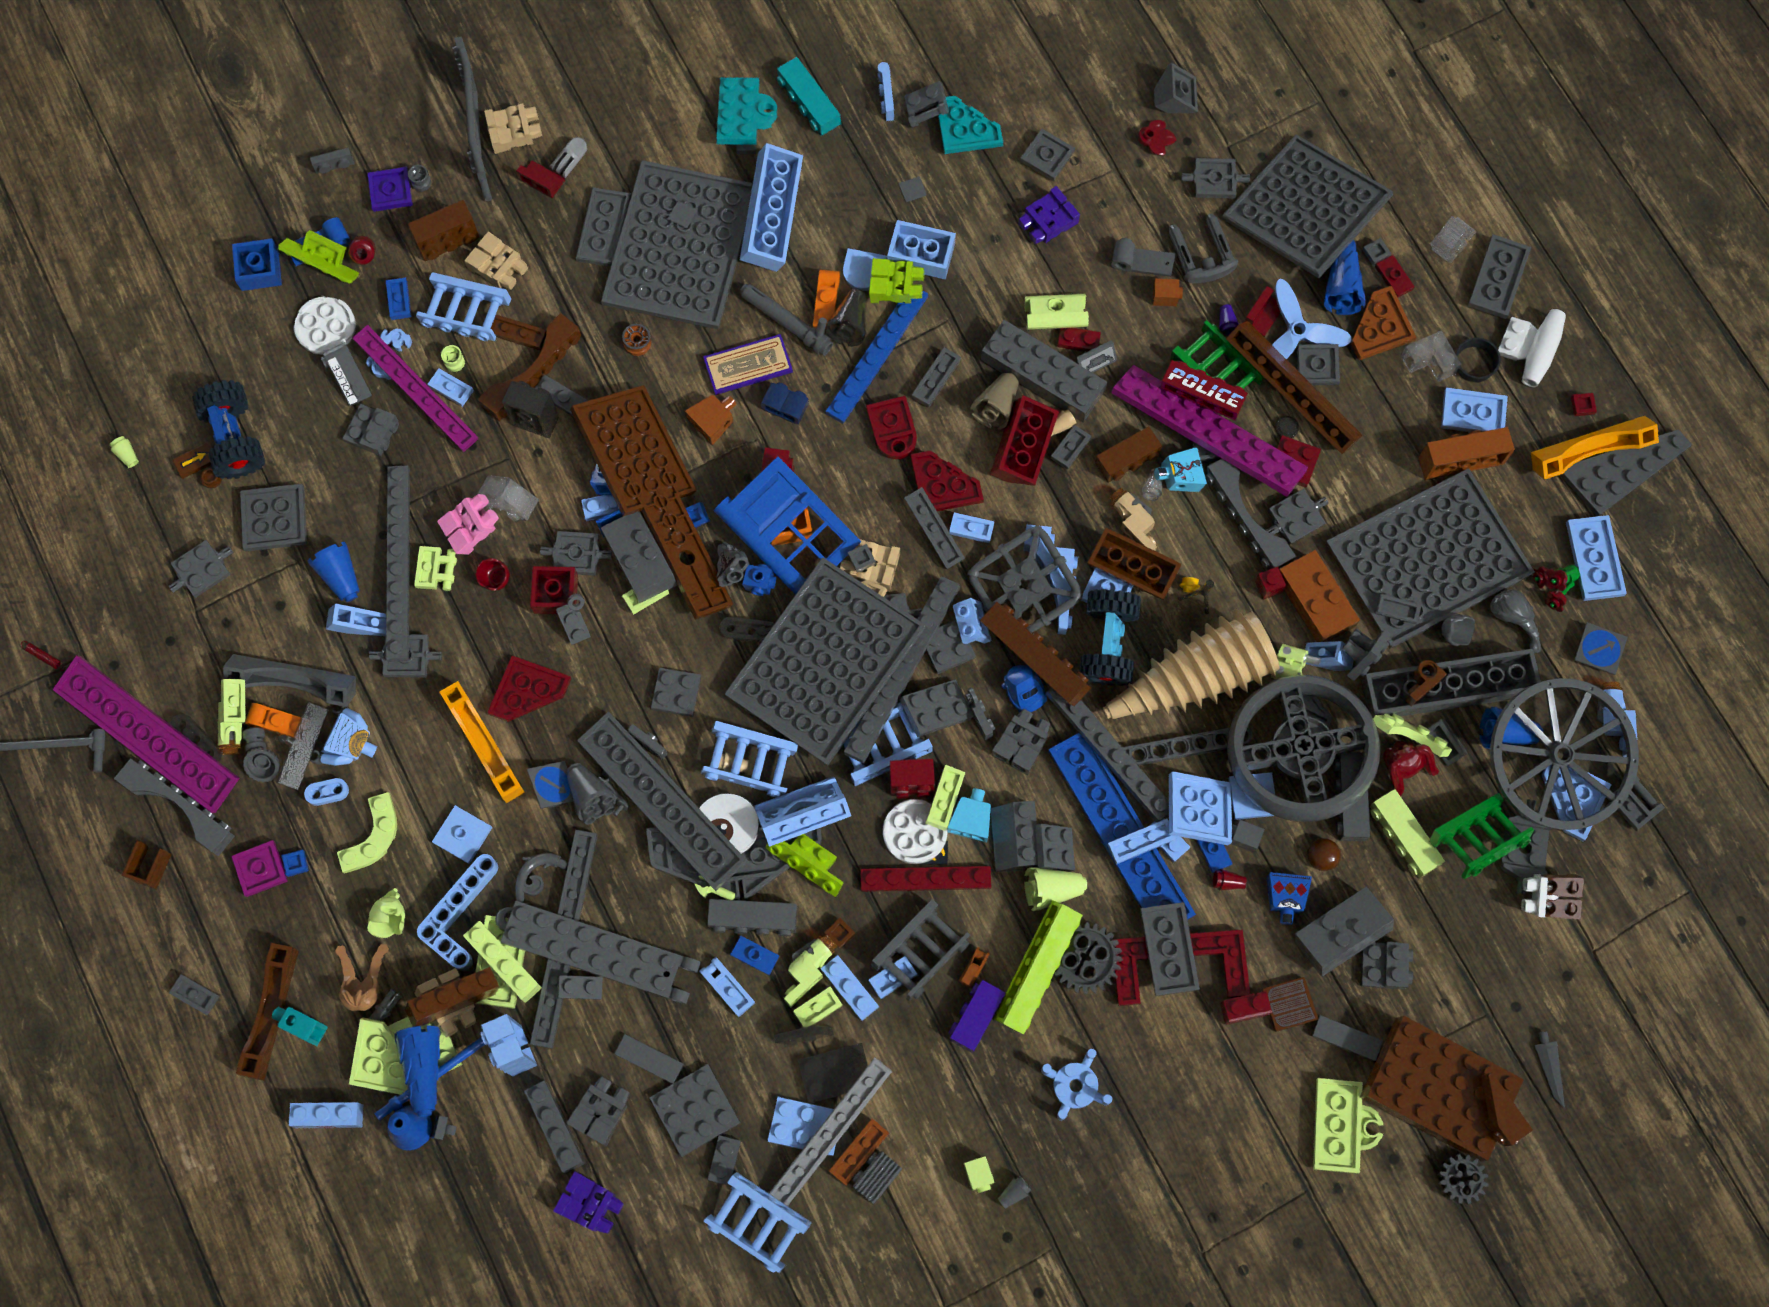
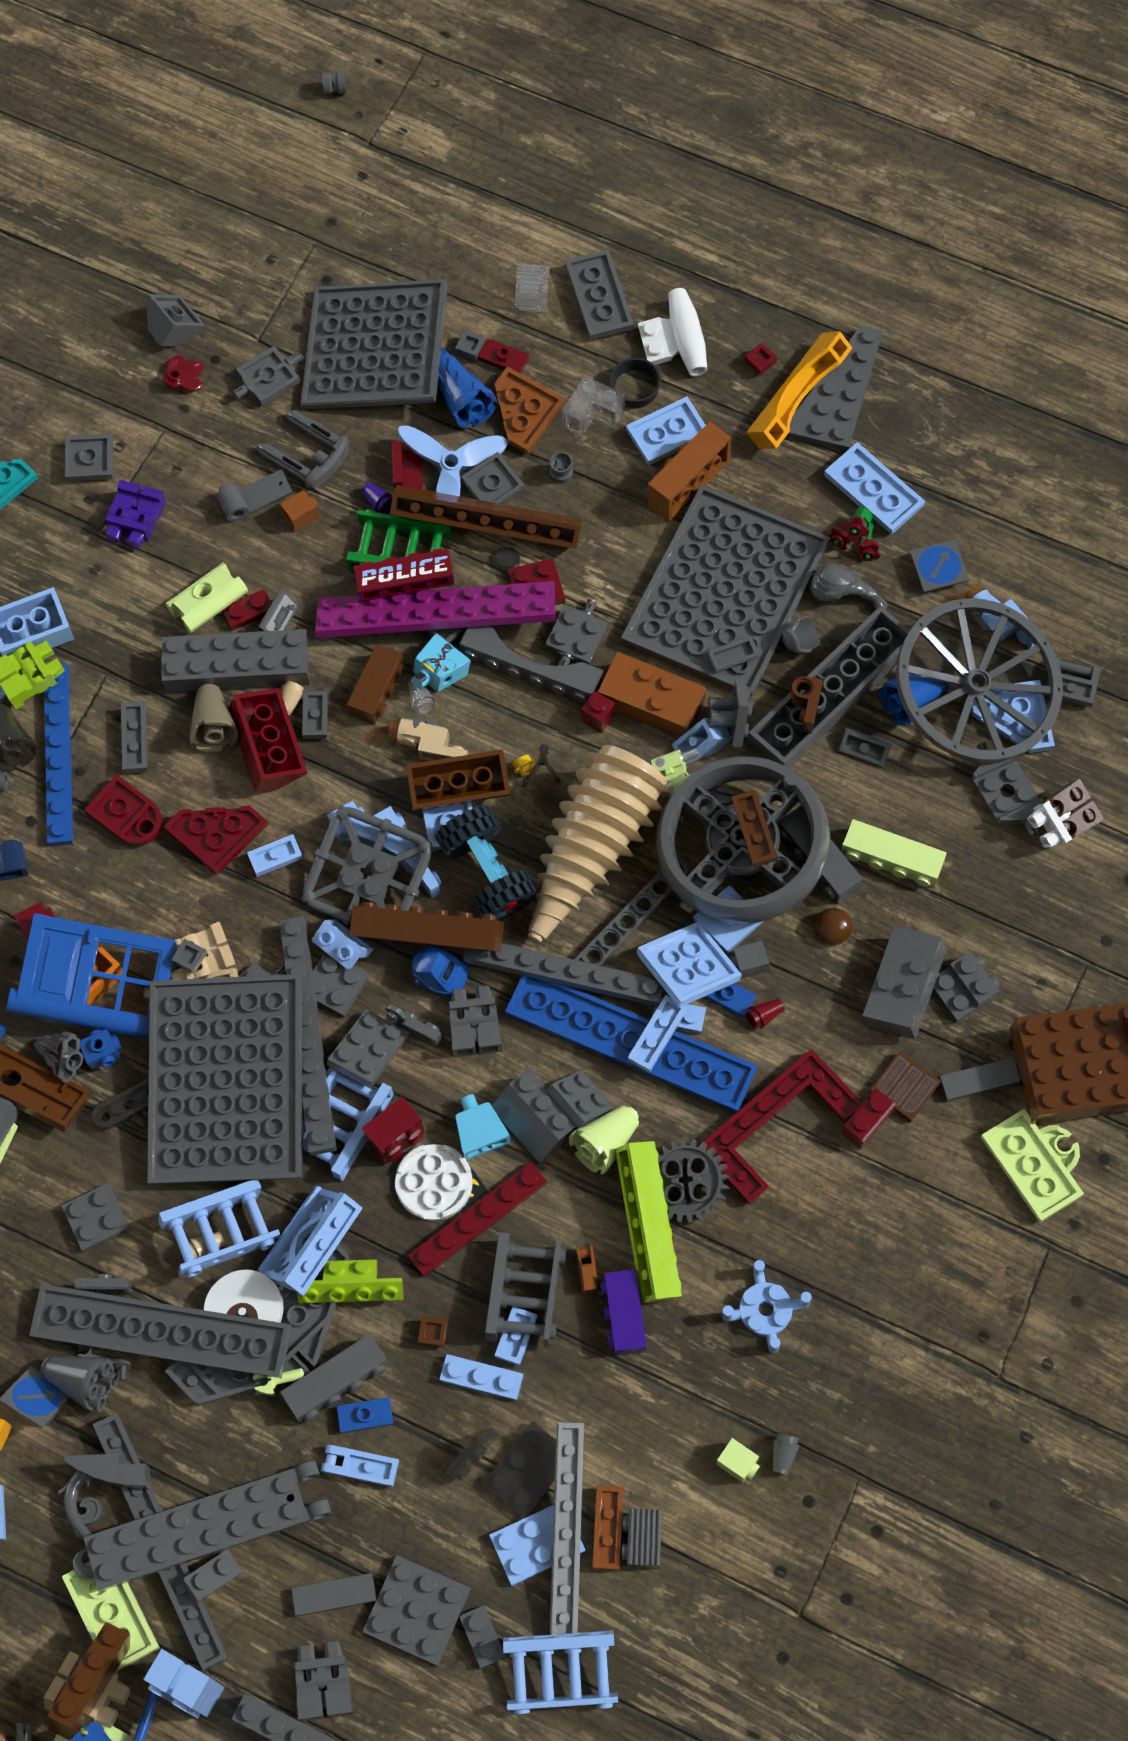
camera: 35 degrees left, 5 degrees down
light blue beam [417,854,498,971] -> none
yellowish green brick [463,921,542,1003] -> none
yellowish green plate [784,934,837,1007] -> none
yellowish green plate [793,987,842,1030] -> none
dark grey plate [904,487,965,569] -> none
yellowish green plate [925,765,965,831] -> none
dark grey plate [1140,902,1200,997] -> none
blue torso [1267,872,1312,925] -> none
yellowish green plate [1373,714,1452,757] -> none
dark red hair [1383,741,1439,797] -> none
green fence [1429,793,1534,879] -> none
none -> dark grey slope [64,1454,150,1489]
none -> dark grey wheel [550,452,573,483]
none -> reddish brown plate [731,790,778,867]

